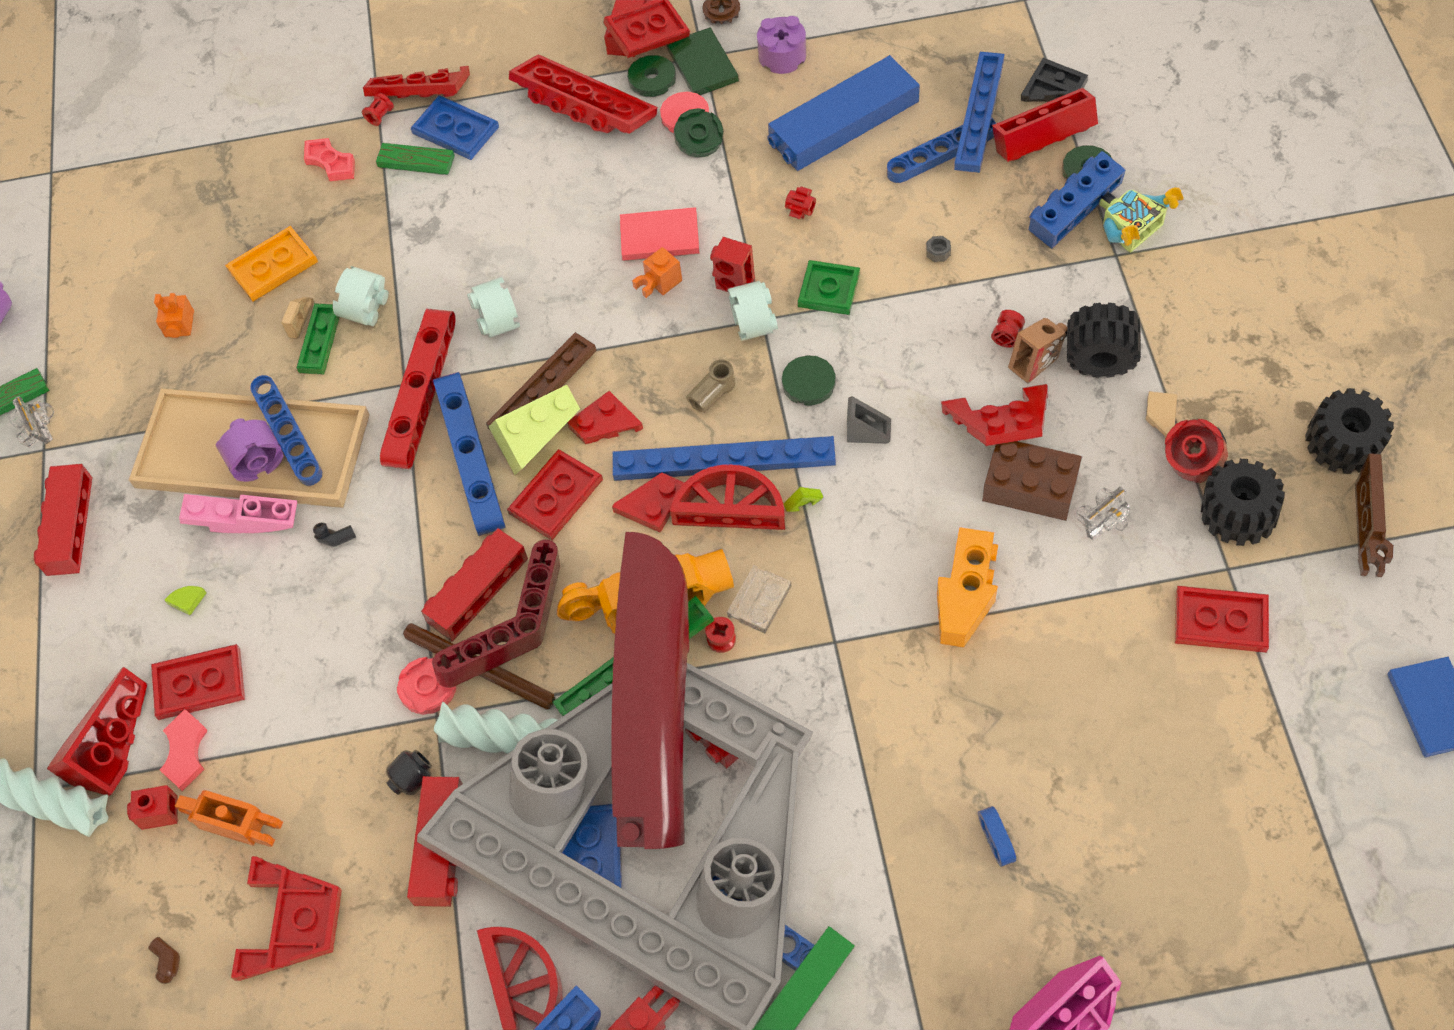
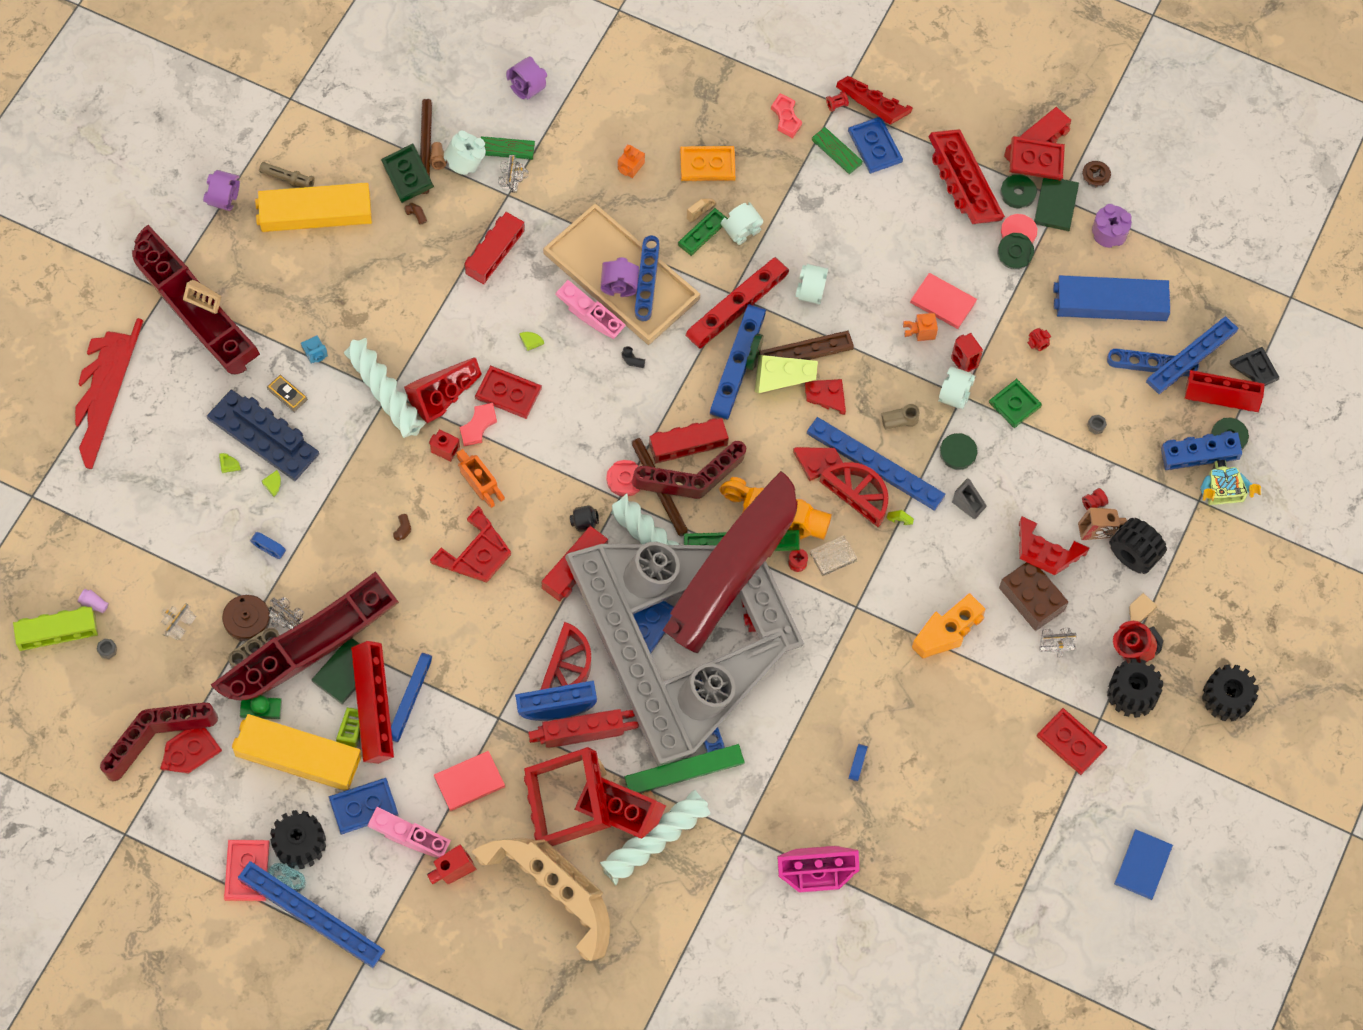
camera: 25 degrees right, 5 degrees up
red tile [507,449,603,540] -> none
reddish brown tile [1355,454,1394,577] -> none
none -> dark green tile [746,333,764,371]

